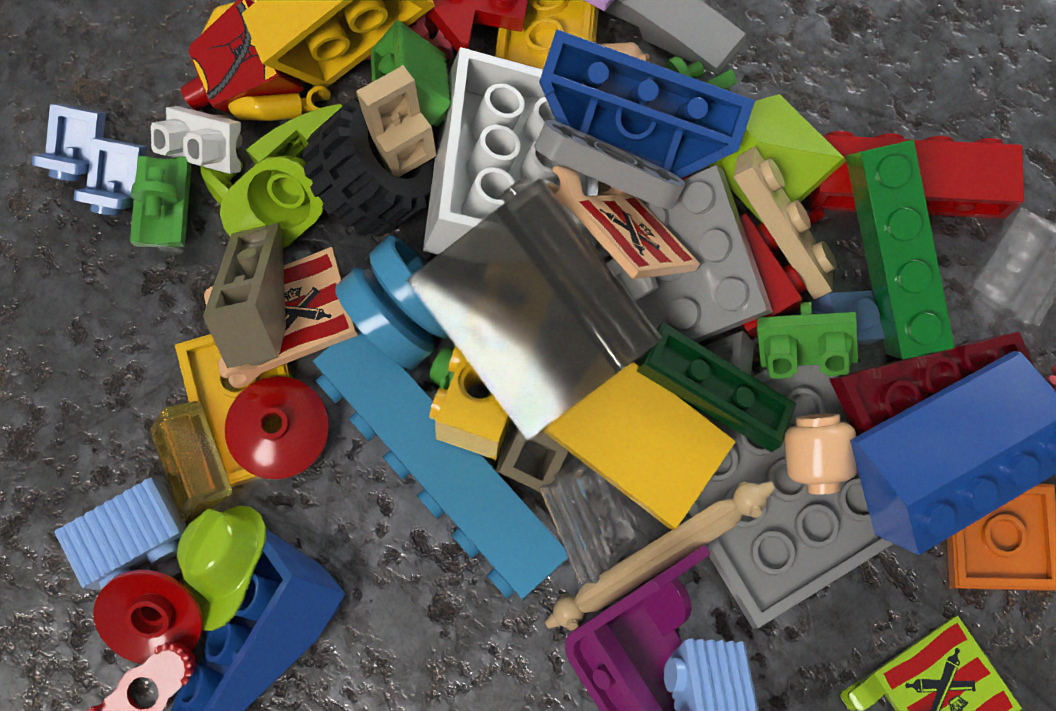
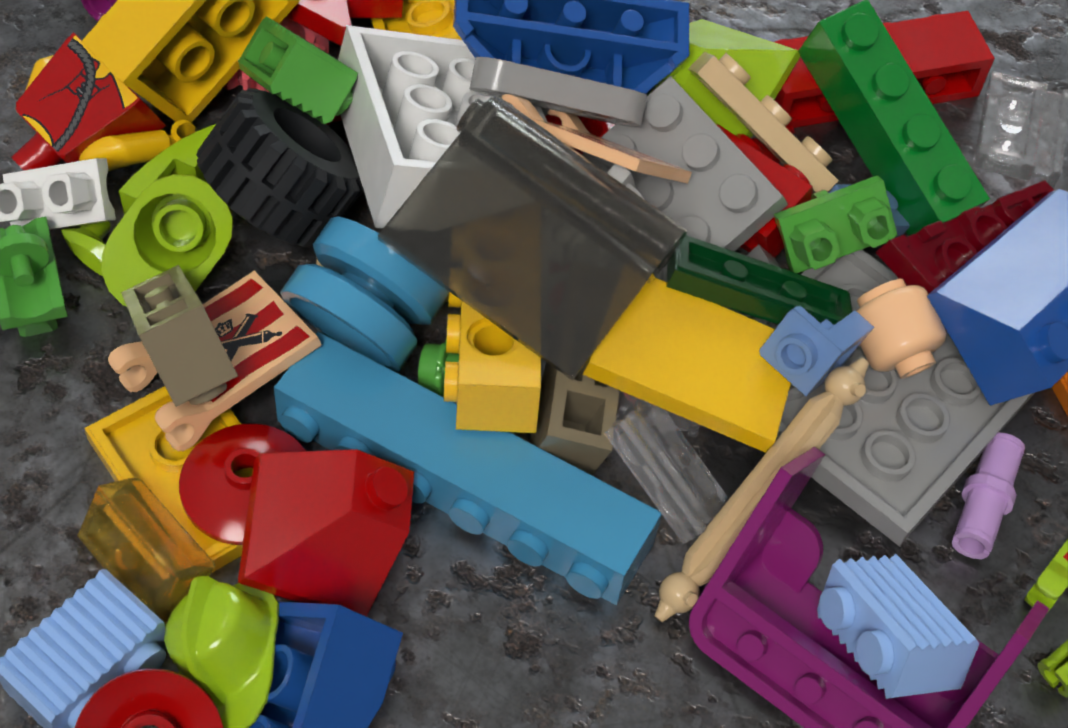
camera: 25 degrees left, 20 degrees down
tan slope [356,65,437,177] -> none
none -> red slope [237,449,414,617]
none -> medium blue bracket [759,306,874,396]
none -> lavender pin [952,432,1025,559]

